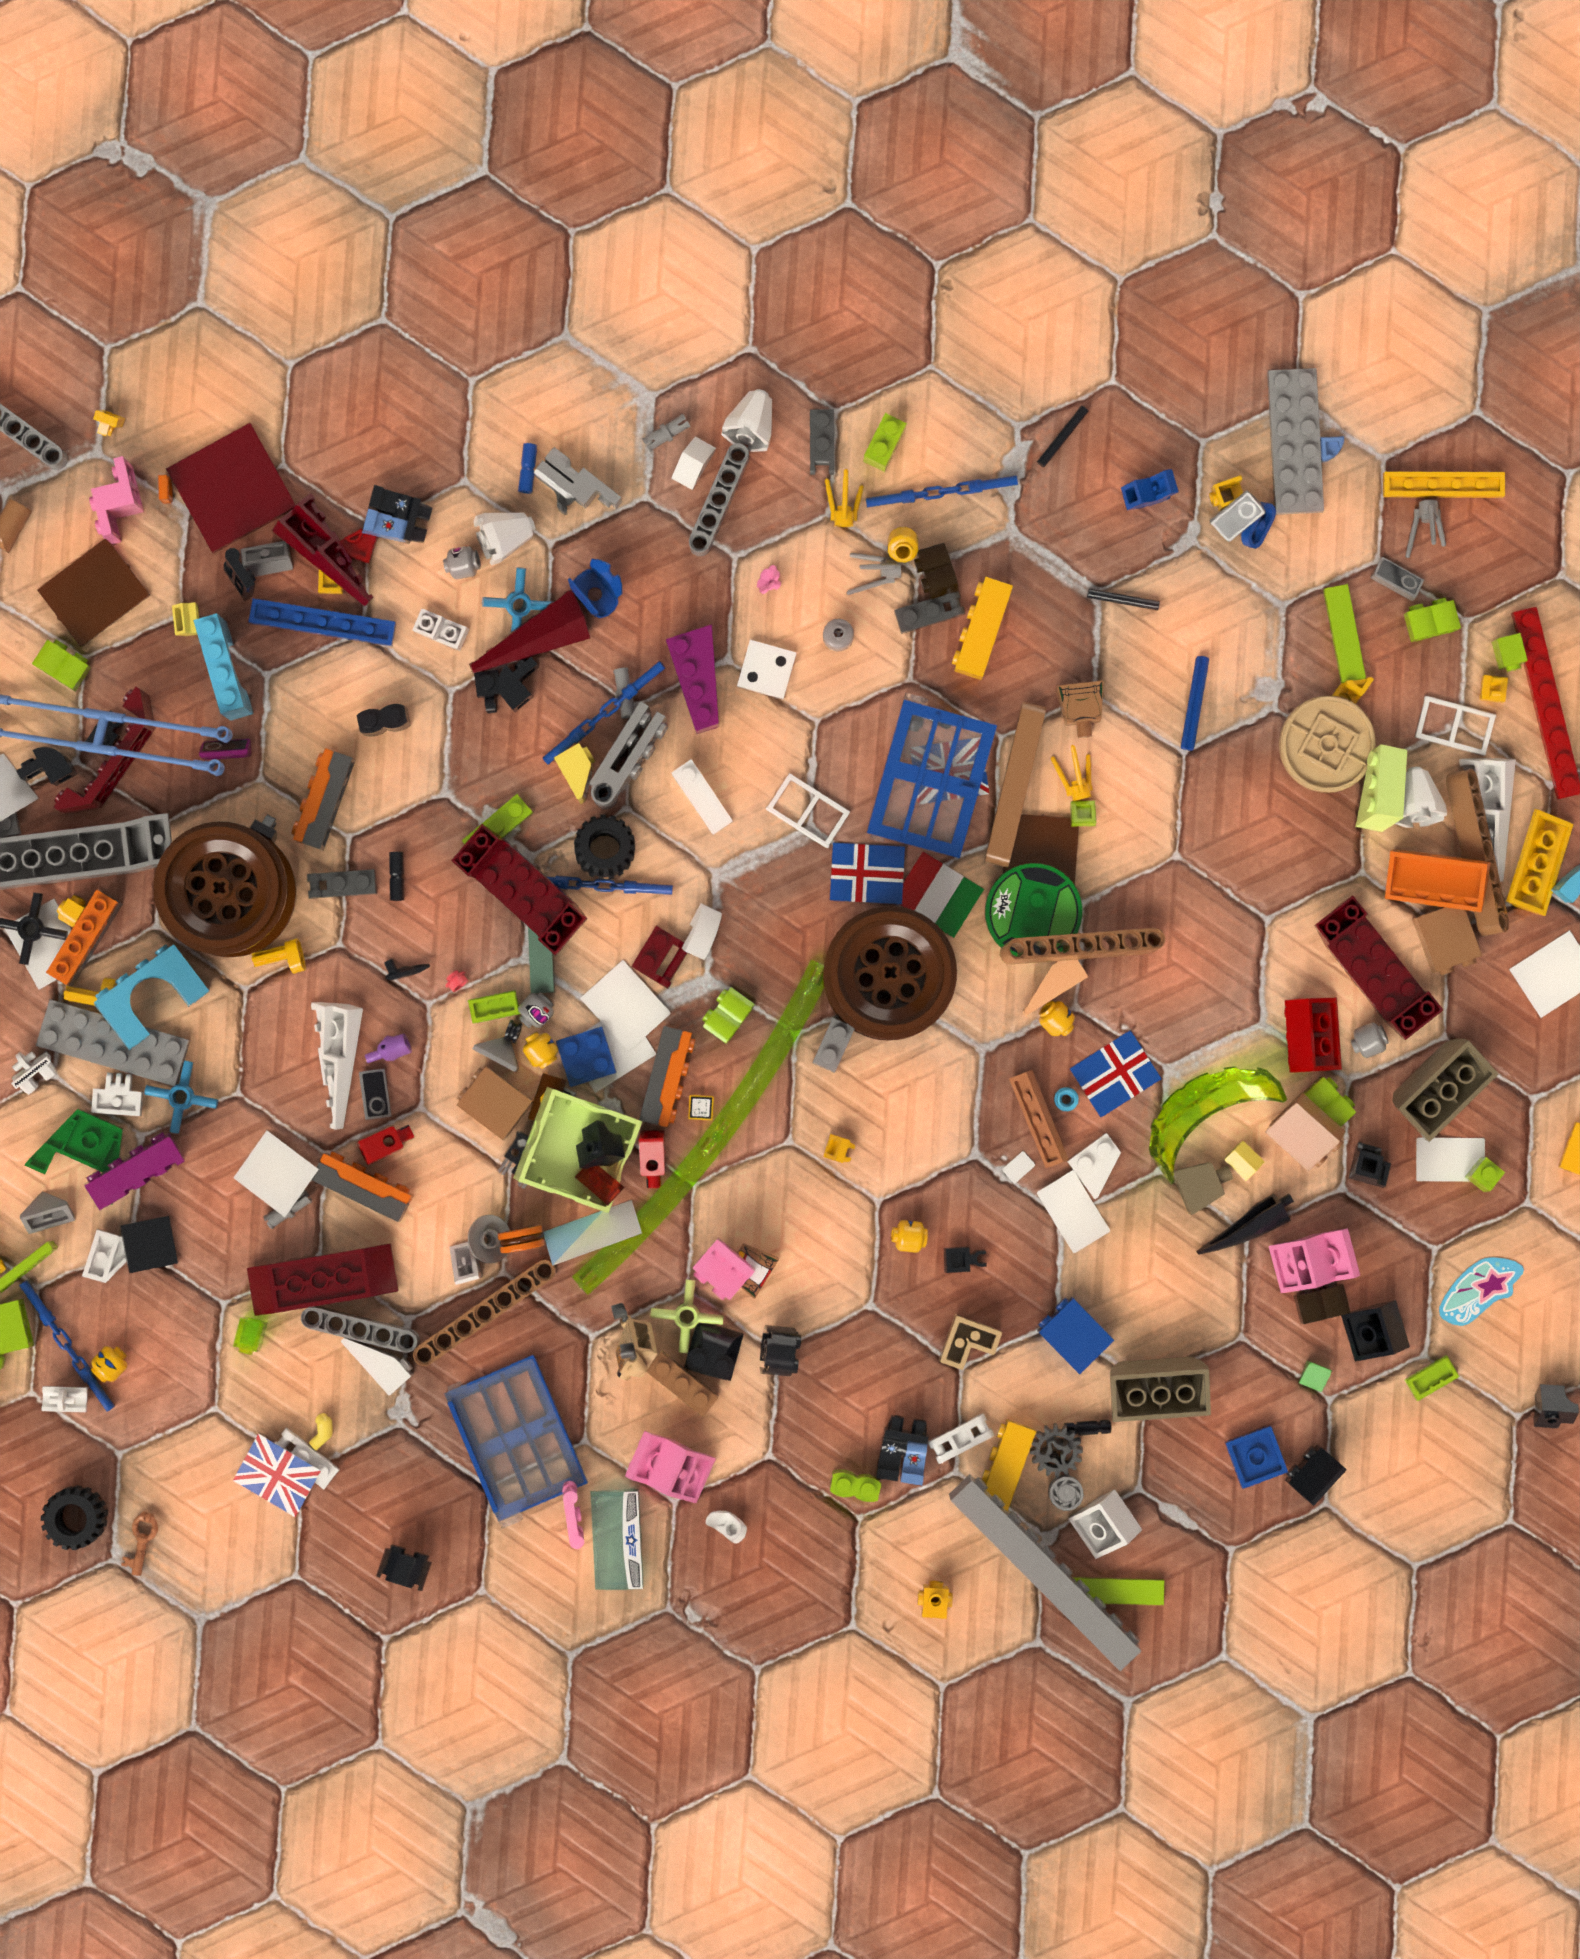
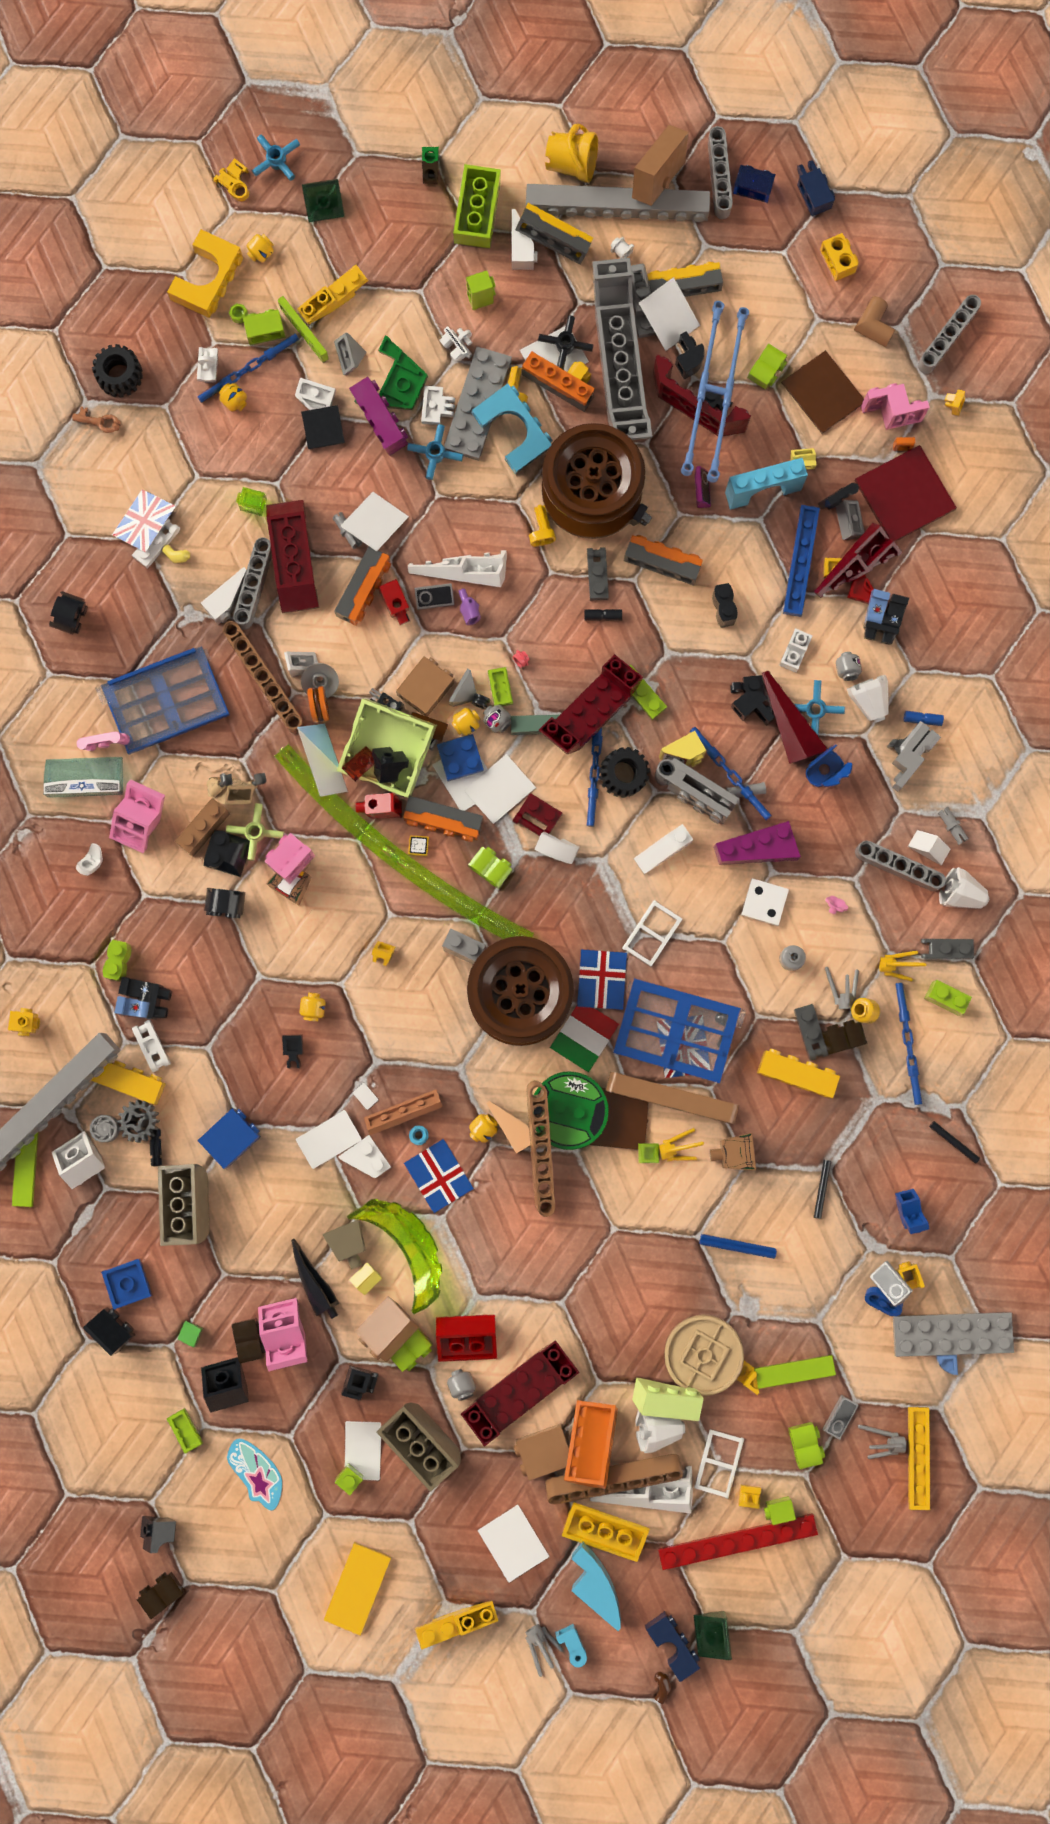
camera: 90 degrees right, 5 degrees down
black bar [384,959,430,980] -> none
tan brick [939,1314,1003,1370] -> none

